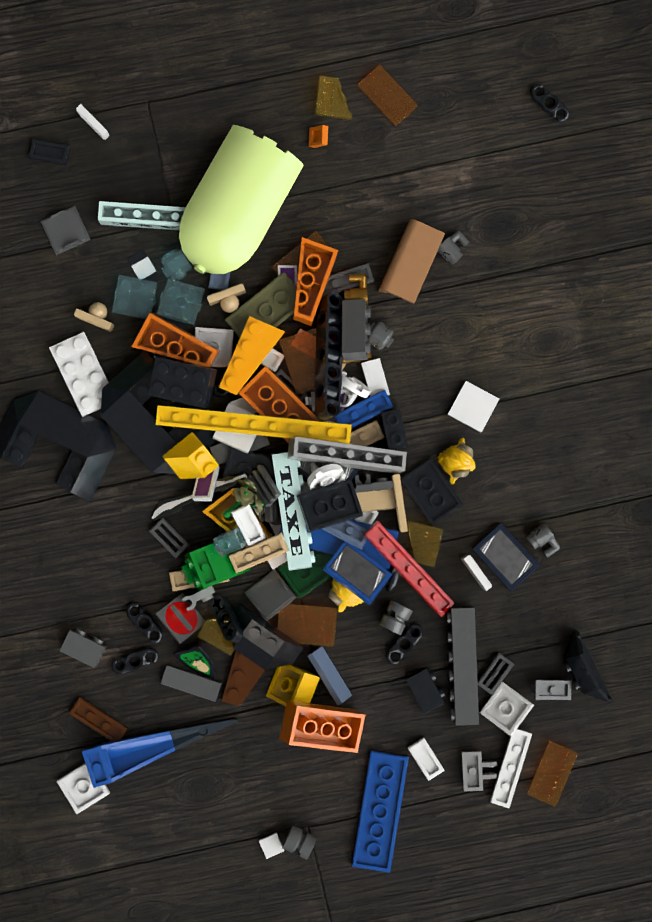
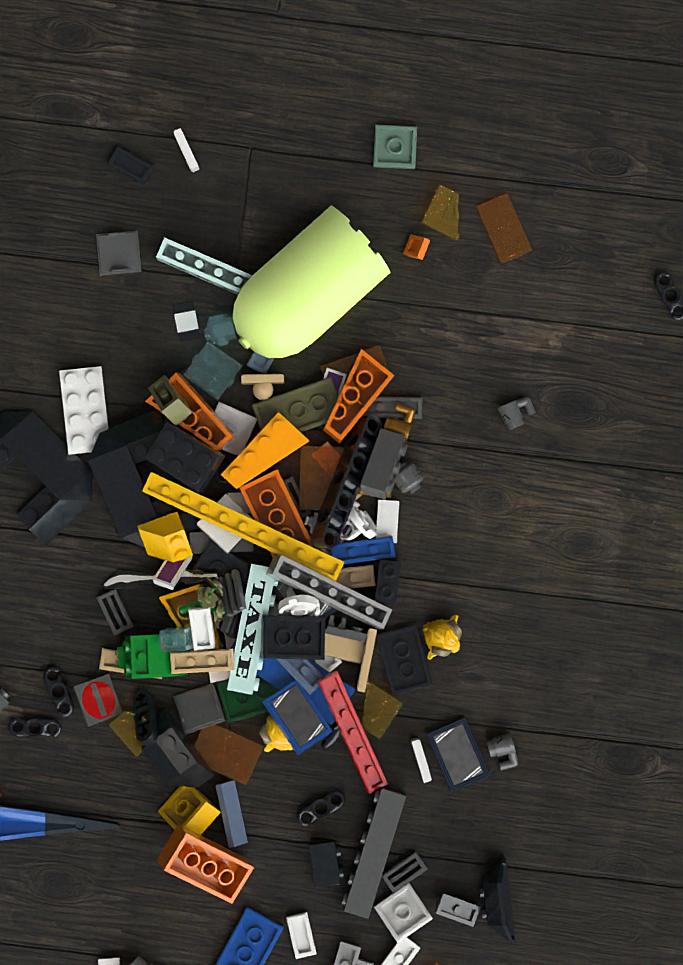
camera: 15 degrees right, 0 degrees up
tan tile [74,302,114,332] -> none
clear light blue plate [112,275,157,319] -> none
dark grey tile [161,665,222,702] -> none
shield [173,639,215,679] -> none
light grey plate [182,586,215,611] -> none
reddish brown wing [222,650,265,706] -> none
white tile [261,348,285,372] -> none
medium nougat piece [378,219,445,304] -> none
dark grey wheel [379,600,413,635] -> none
white tile [447,381,499,433] -> none
none -> olive slope [148,375,192,426]
none -> sand green tile [373,124,417,169]

